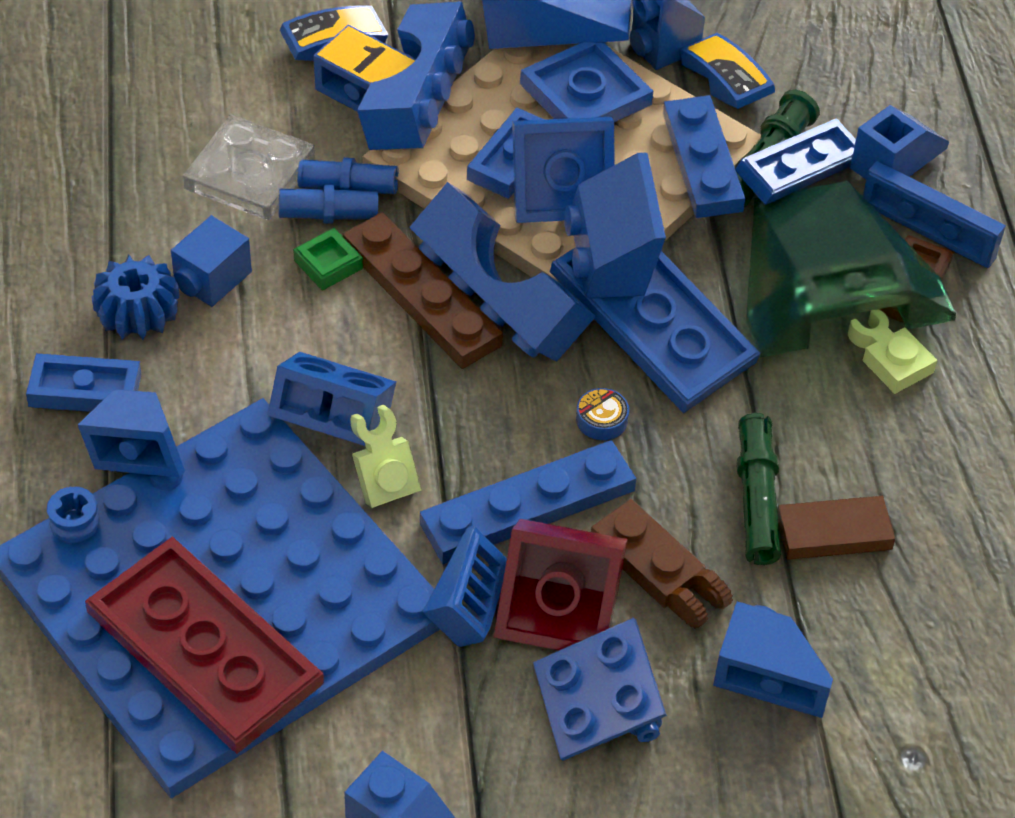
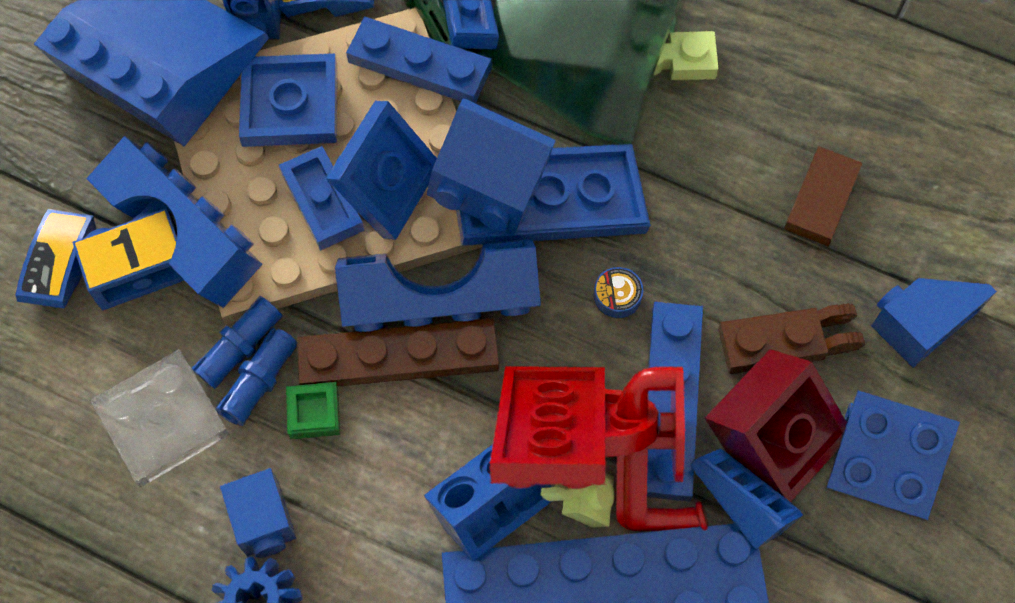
camera: 55 degrees left, 15 degrees up
dark green pin [736,413,781,565] -> none
none -> red plate [490,366,709,531]

